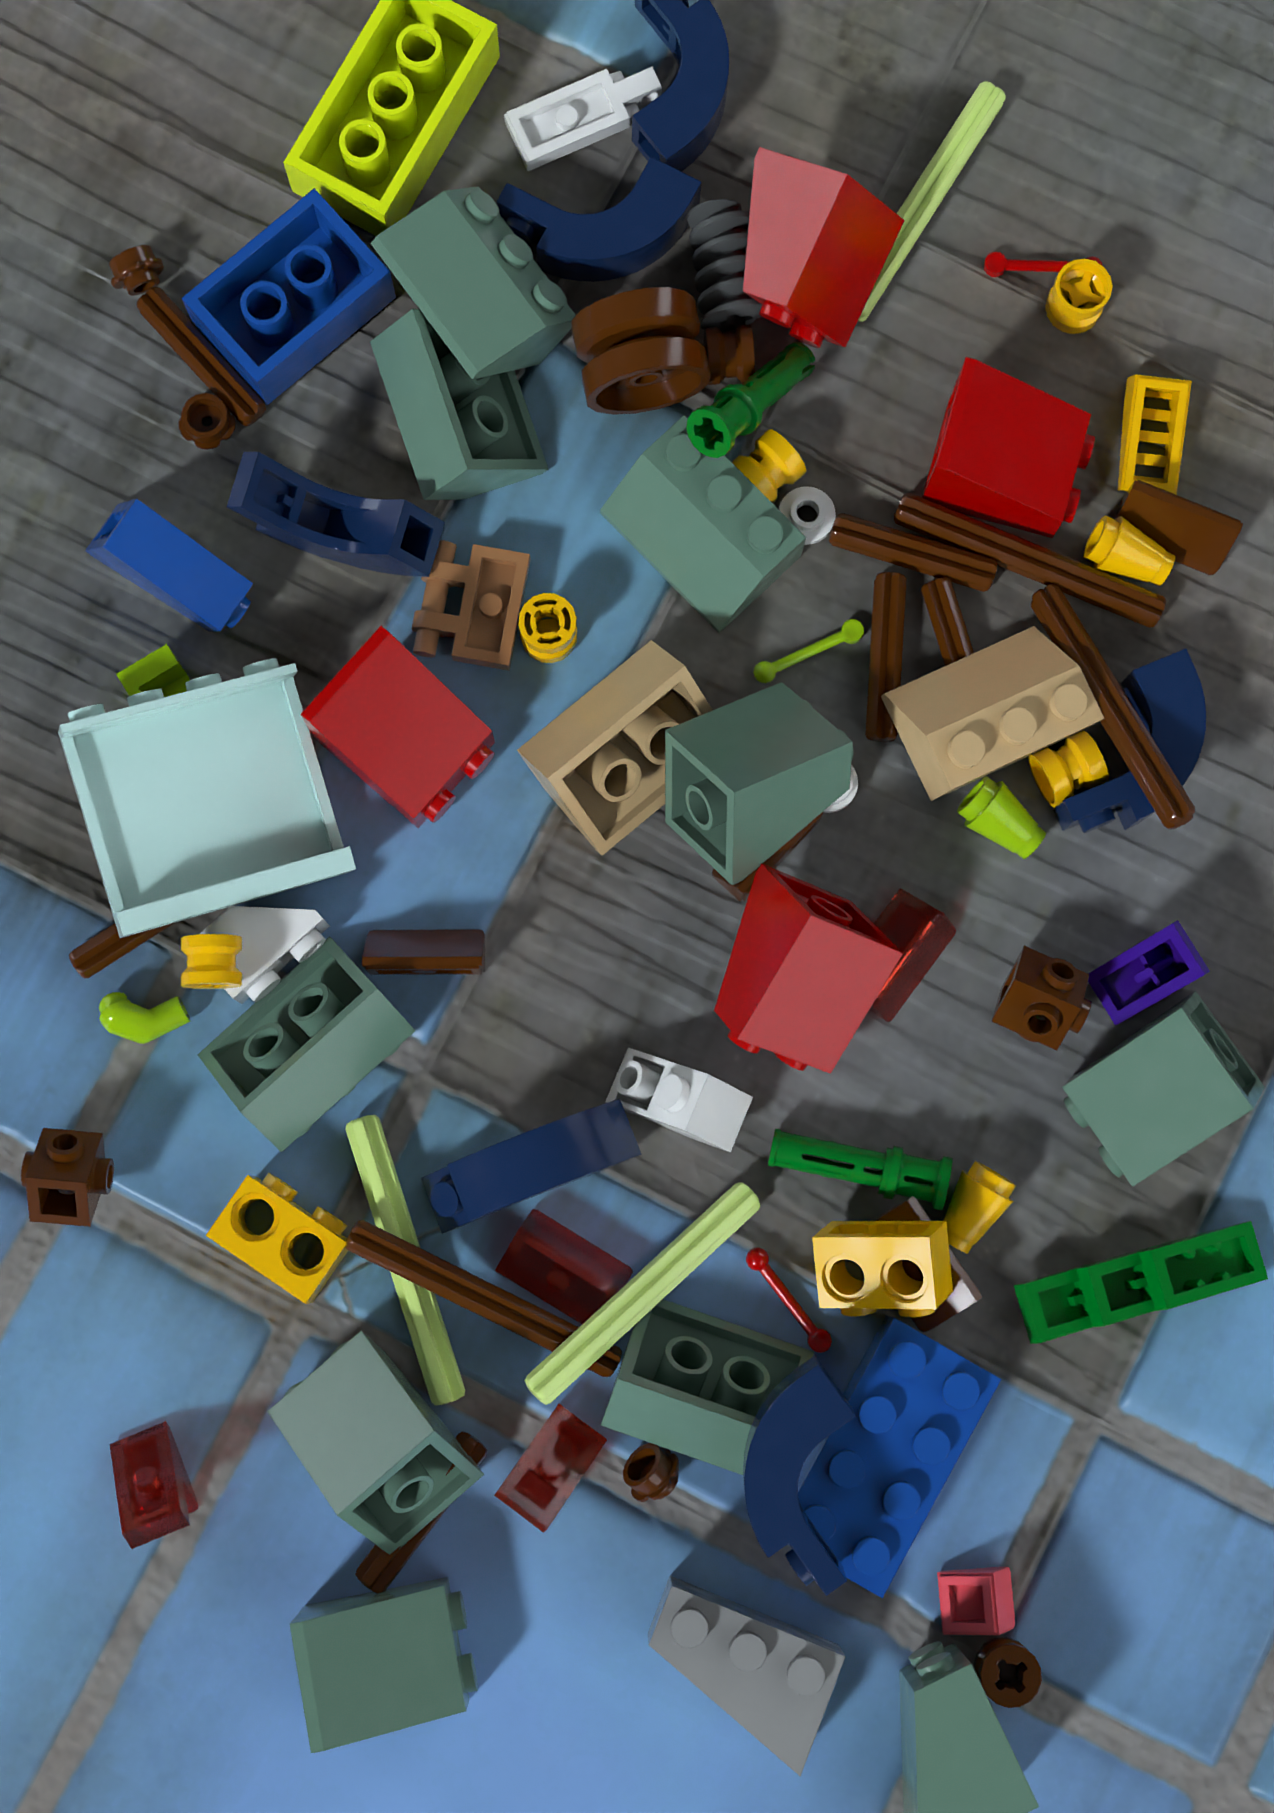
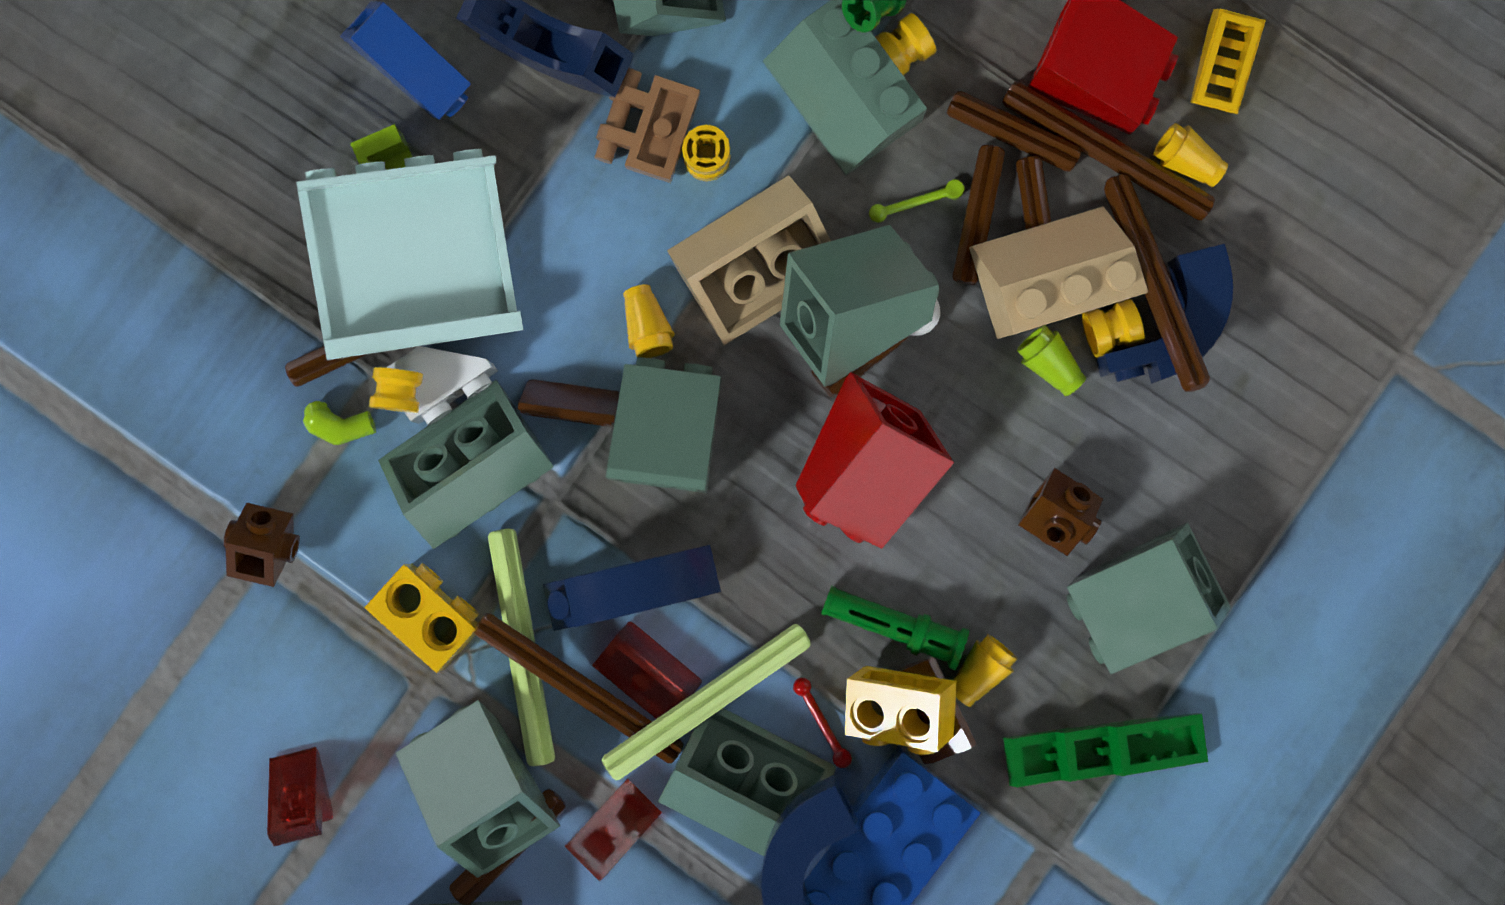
camera: 10 degrees right, 5 degrees up
red slope [300,626,495,828] -> none
white slope [605,1048,753,1152] -> none
reddish brown plate [623,1443,679,1502] -> none
white plate [779,487,836,545] -> none
clear red slope [869,888,956,1022] -> none
dark purple slope [1088,920,1210,1026] -> none
reddish brown slope [1115,480,1243,575] -> none
none -> sand green slope [606,357,722,493]
none -> yellow cone [623,284,675,358]

